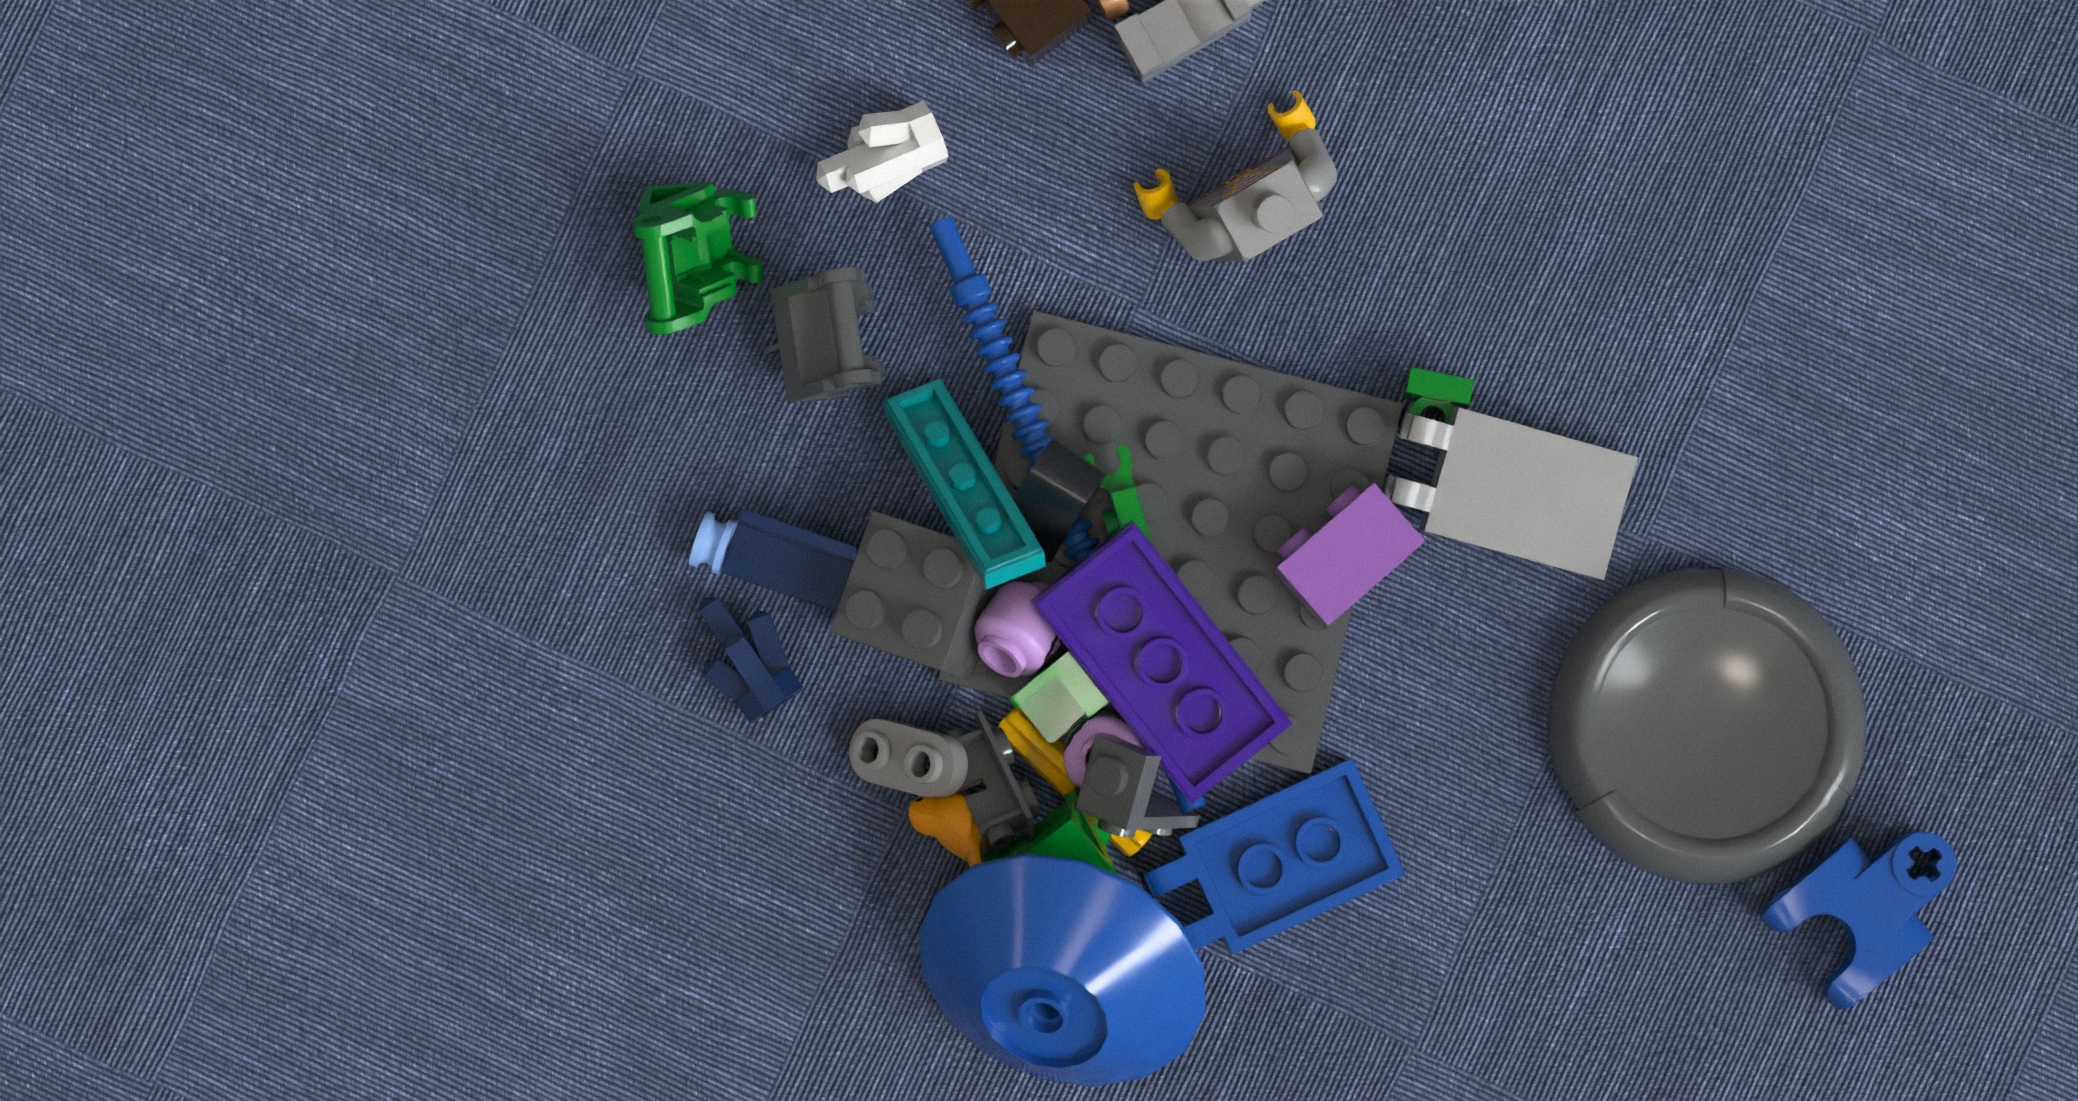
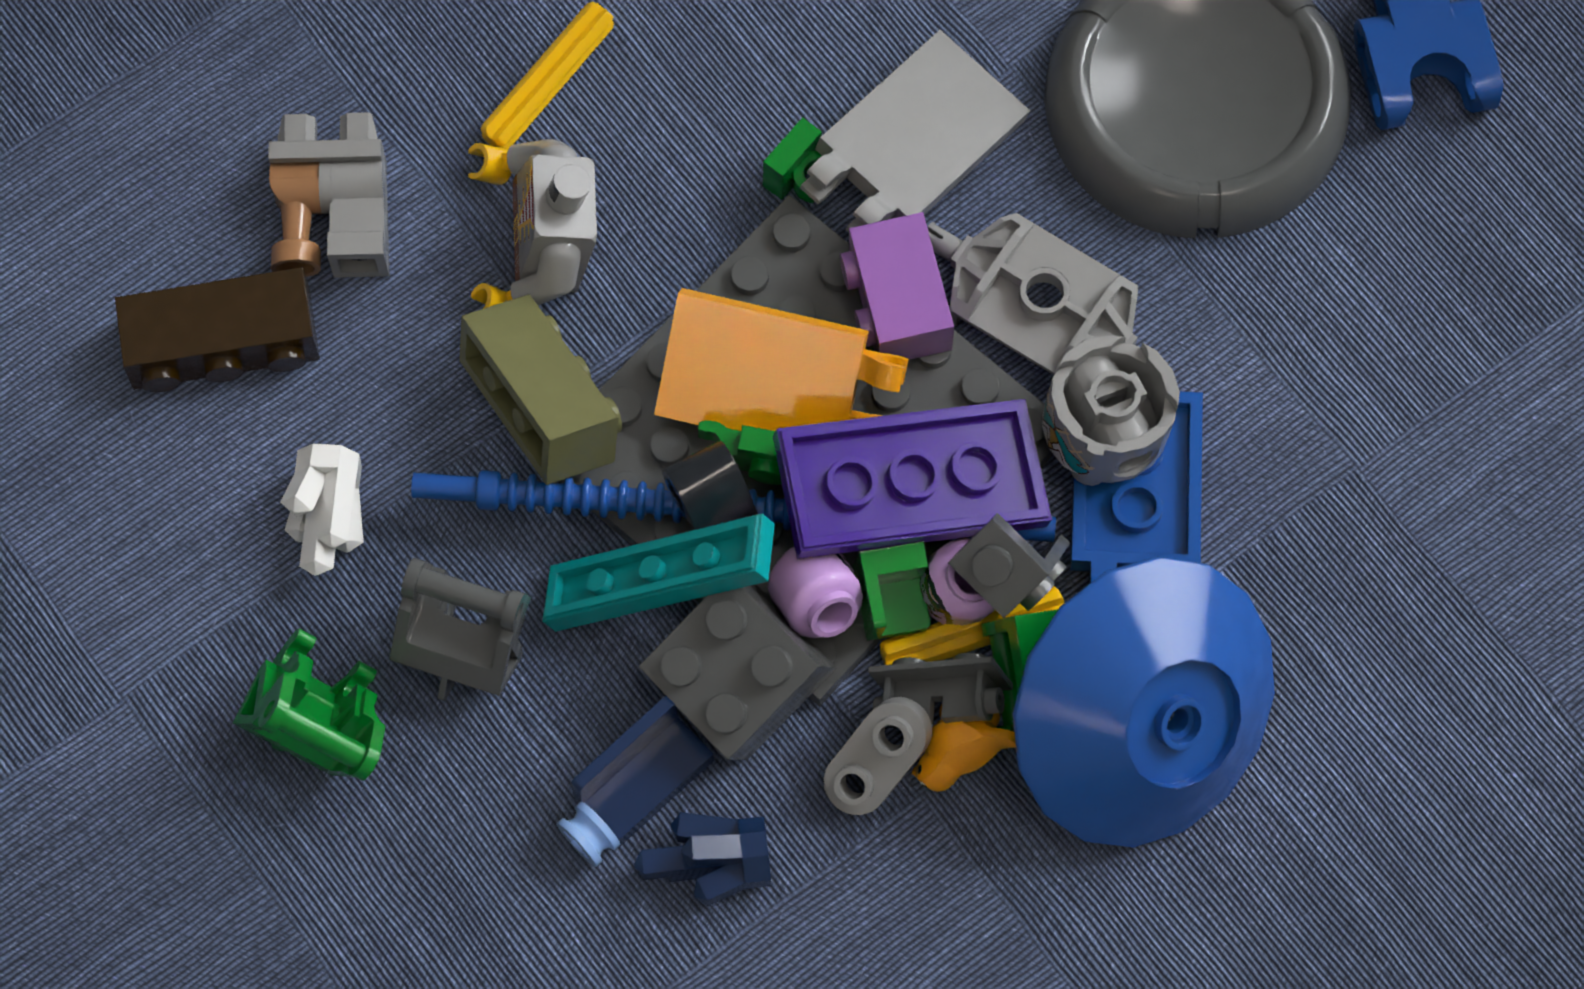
camera: 60 degrees left, 15 degrees down
none -> olive brick [459,294,622,485]
none -> yellow axle [480,2,614,150]
none -> light orange tile [654,288,909,431]
none -> light grey plate [927,213,1169,375]
none -> light grey brick [1042,335,1180,486]

